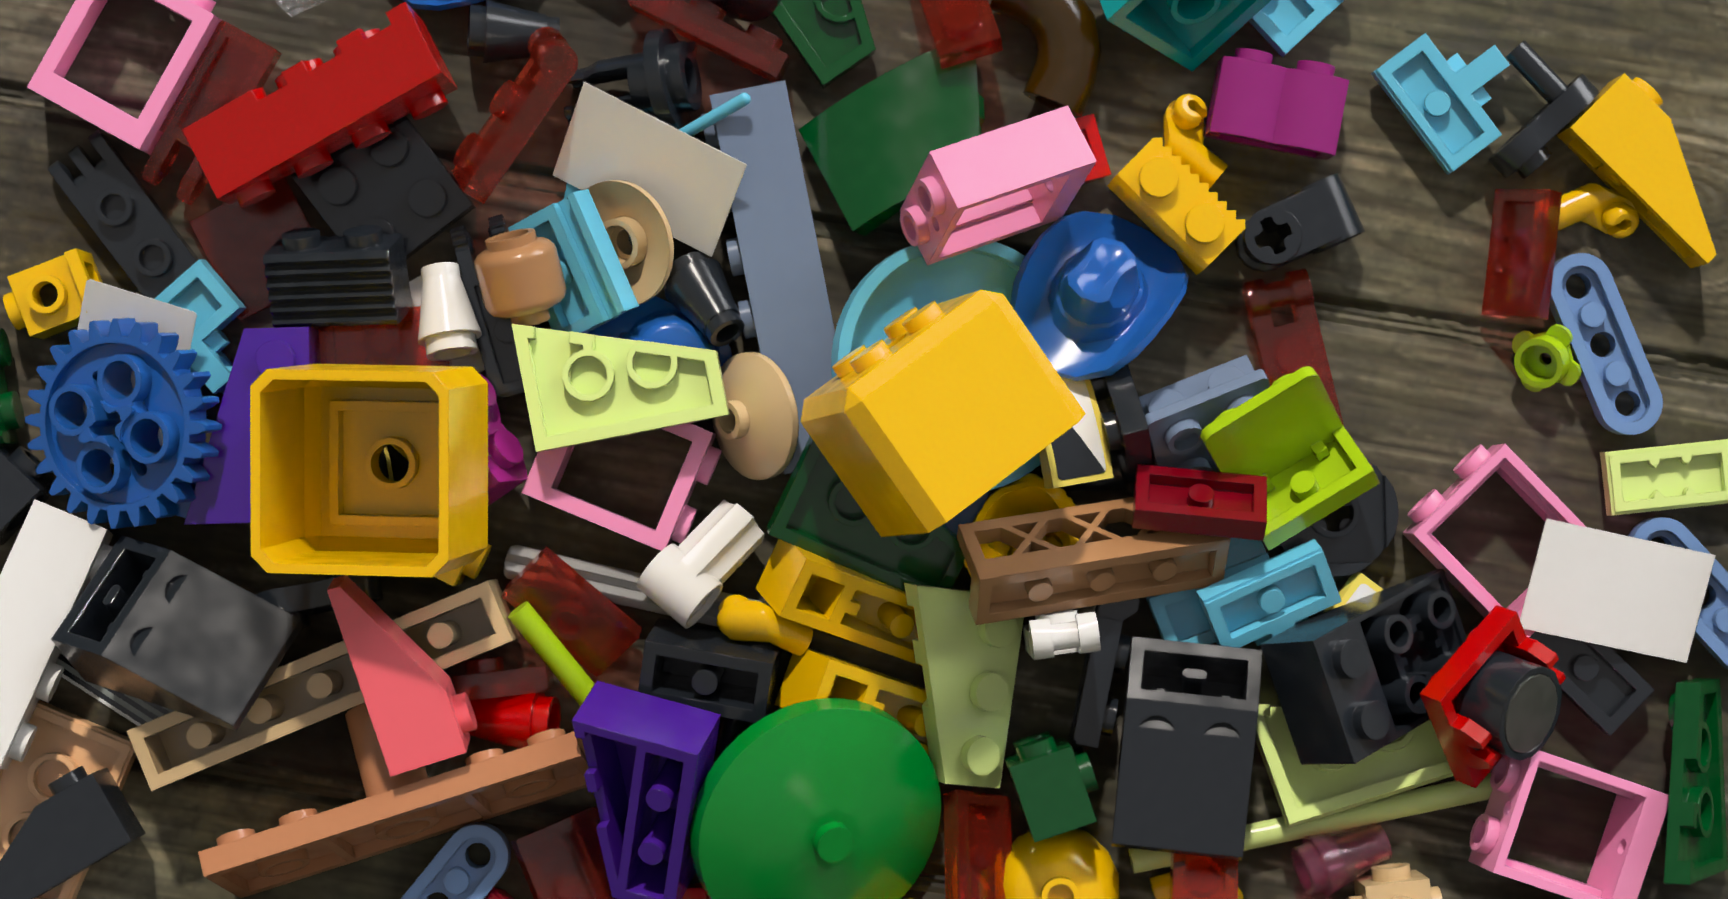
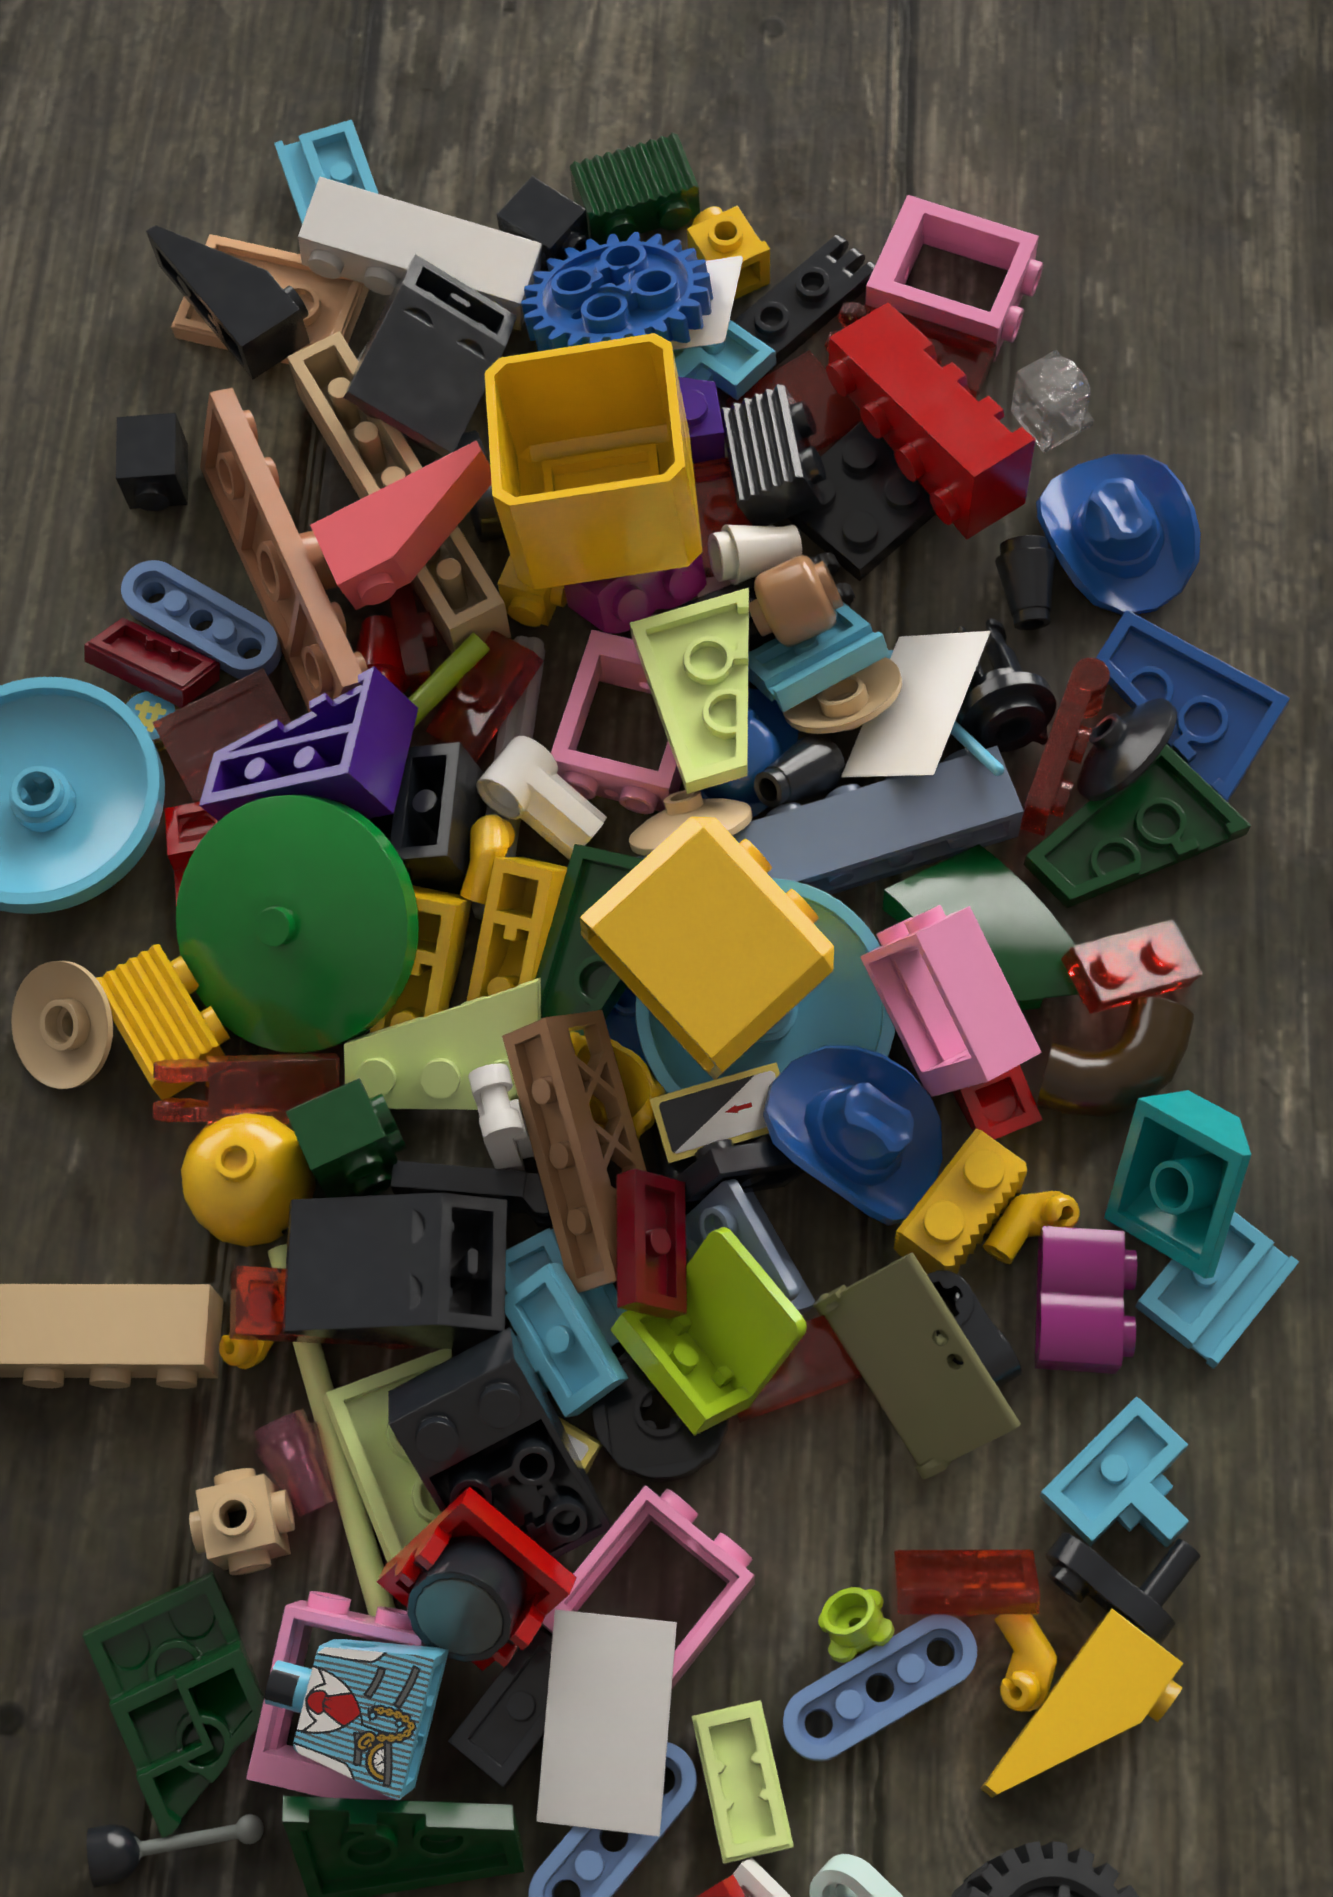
camera: 90 degrees right, 20 degrees down
clear red plate [452,27,578,204] -> none
none -> torso [265,1639,449,1800]
none -> olive door [812,1252,1021,1480]

